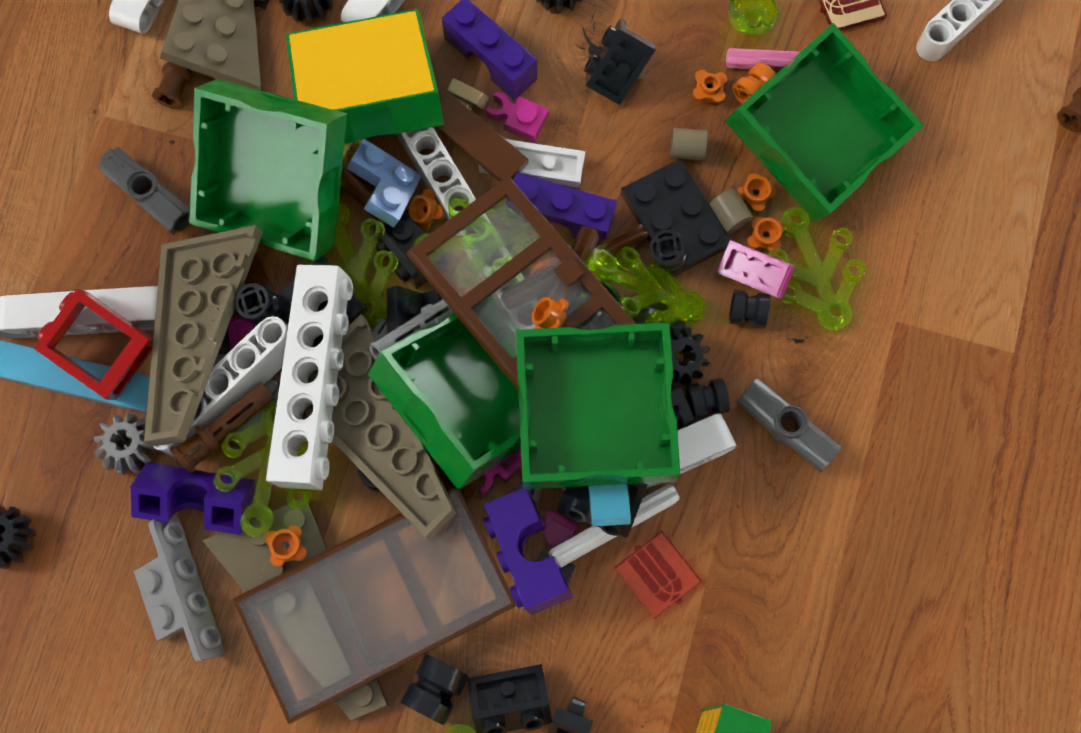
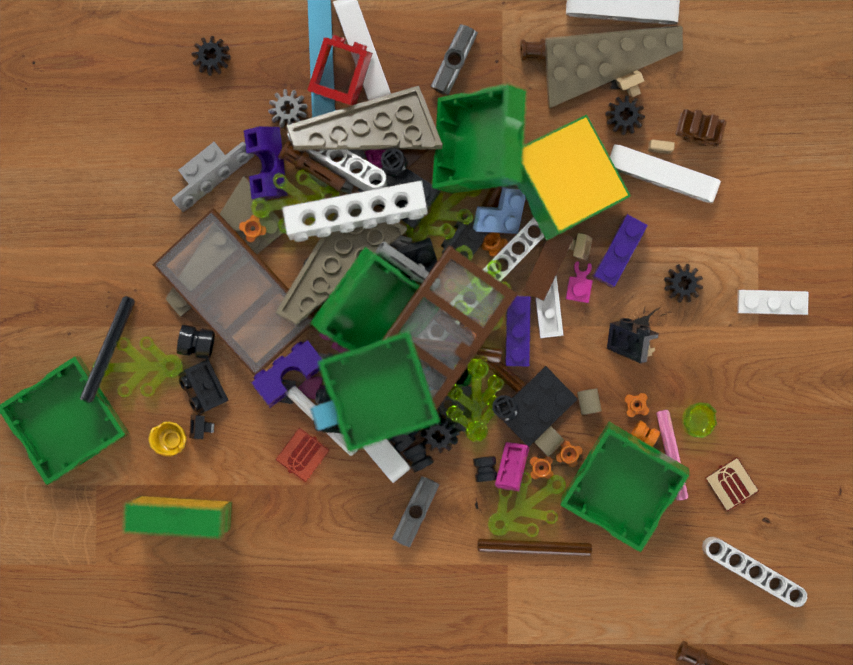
camera: 75 degrees right, 15 degrees up
orange plate [532,297,568,329] -> none
none -> reddish brown axle [477,539,592,556]

